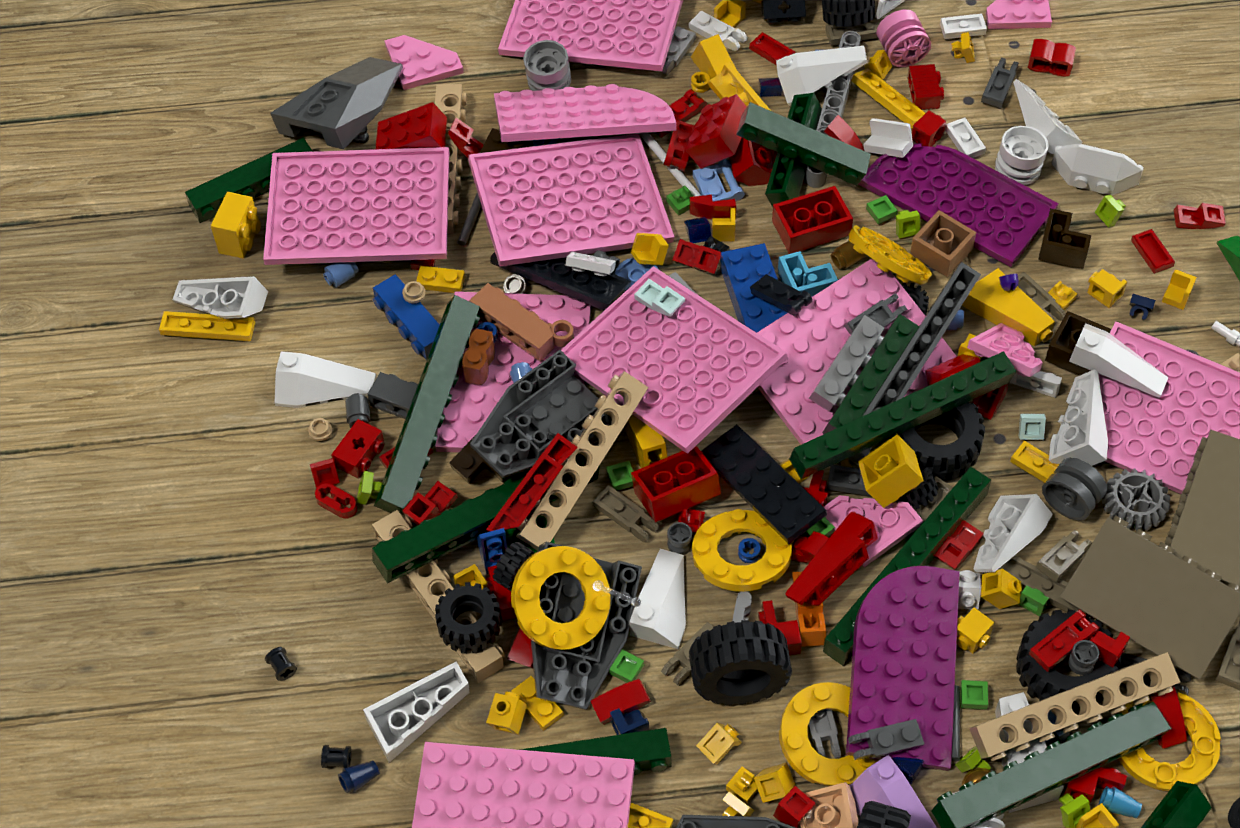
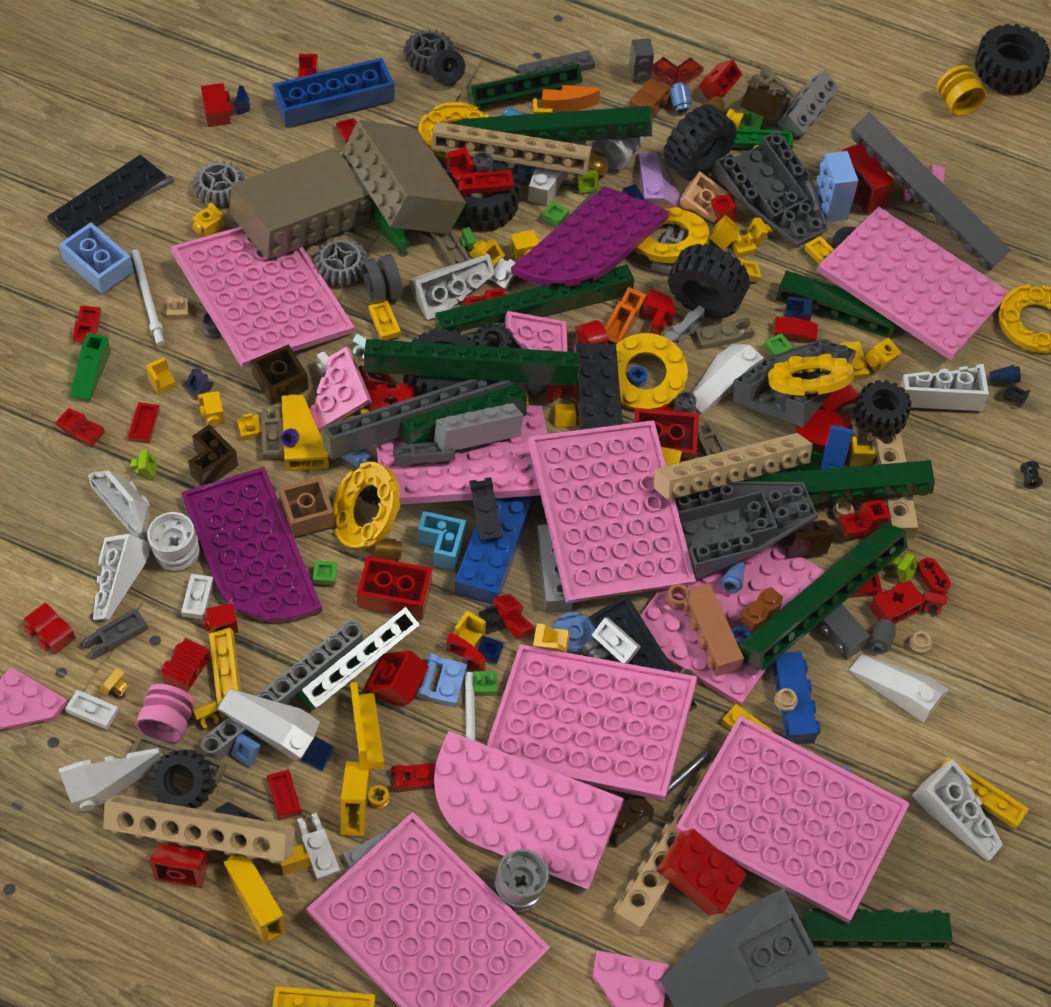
camera: 155 degrees left, 0 degrees up
yellow brick [211,192,261,259] -> none
red slope [448,118,483,158] -> none
red wedge [486,433,578,532] -> none
black tyre [493,542,535,591] -> none
clear hinge [592,580,641,607] -> none
light aqua slope [634,279,685,317] -> none
red plate [663,120,695,171] -> none
red brick [685,94,747,169] -> none
brick [736,102,871,186] -> none
red wedge [785,512,878,606] -> none
slope [824,115,864,151] -> none
dark grey hinge [848,719,924,760] -> none
yellow brick [858,434,924,508] -> none
white panel [863,118,913,158] -> none
lime tile [896,210,920,239] -> none
dark tan hinge [1035,530,1092,582] -> none
white wedge [1049,369,1108,466] -> none
white wedge [1069,323,1168,398] -> none

